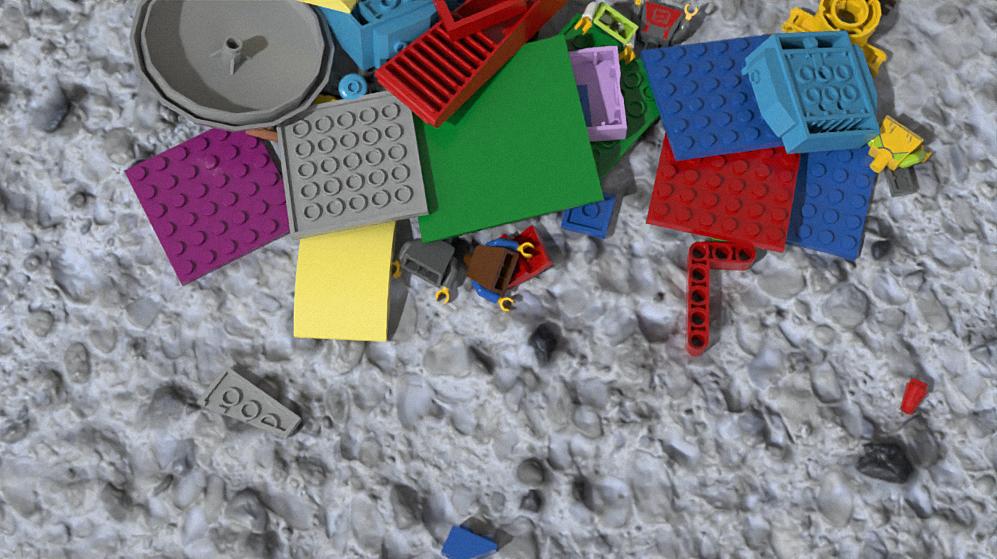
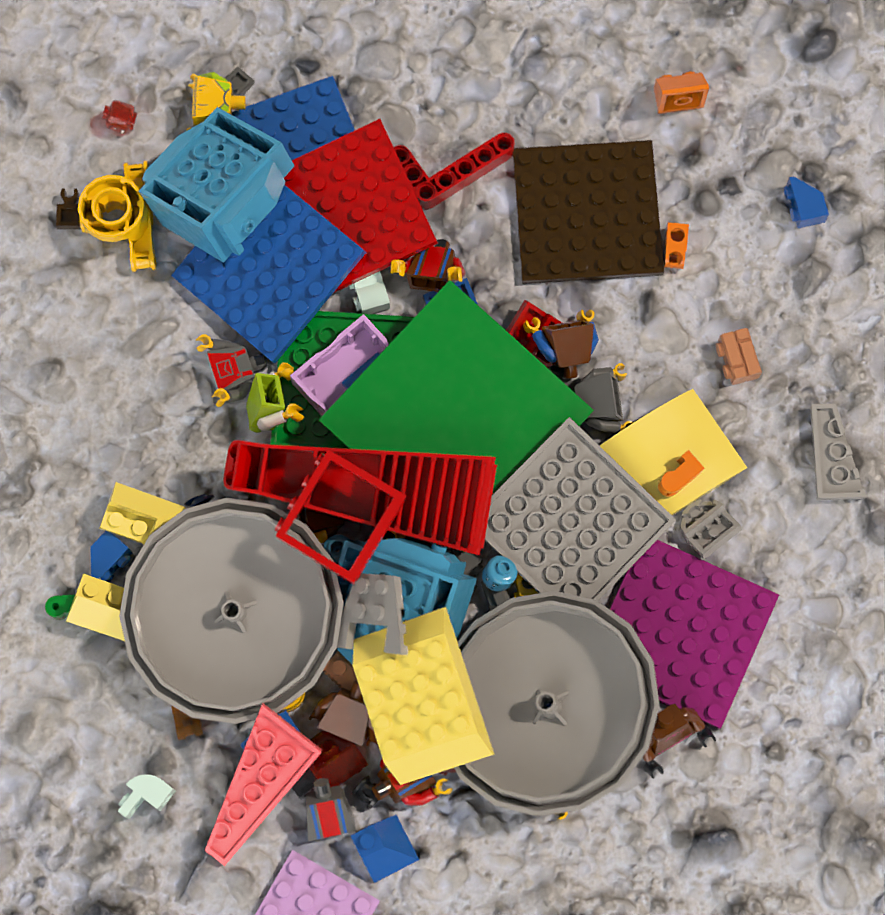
camera: 125 degrees left, 5 degrees up
none -> clear red head [102,100,138,134]
none -> light aqua brick [349,271,390,314]
none -> torso [390,239,465,292]
none -> dark brown plate [513,140,664,284]
none -> reddish brown torso [643,704,716,779]
none -> orange slope [654,72,709,114]
none -> orange leg [658,450,705,497]
none -> orange leg [664,222,689,269]
none -> light grey slope [681,500,742,559]
none -> nougat brick [716,328,762,385]

